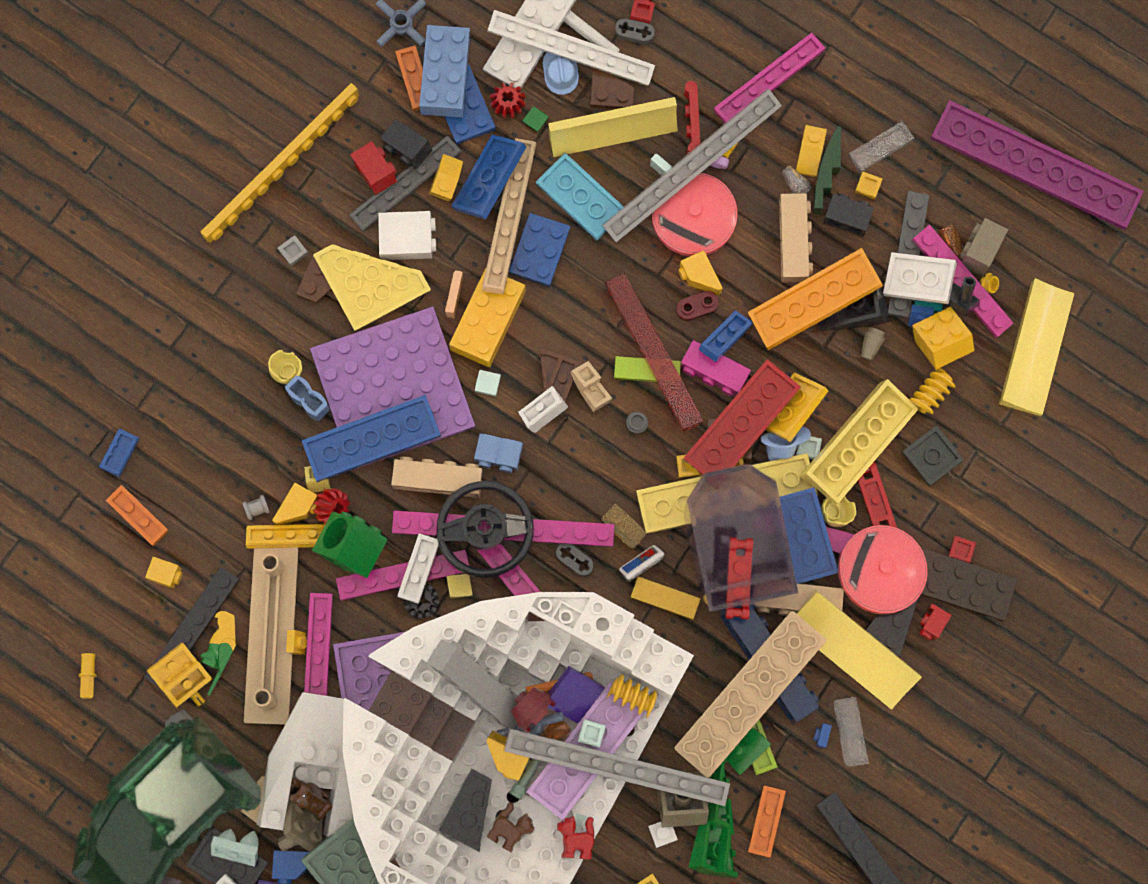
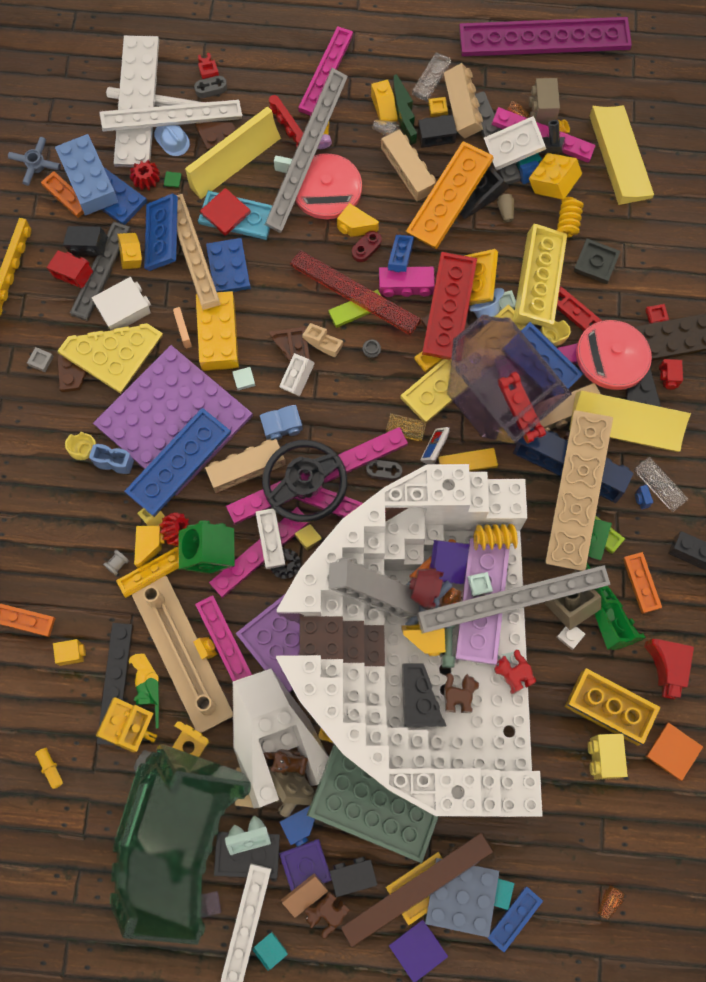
camera: 30 degrees left, 5 degrees down
none -> yellow piece [160,722,209,769]
none -> red tile [200,188,251,236]
none -> tan brick [444,63,483,138]

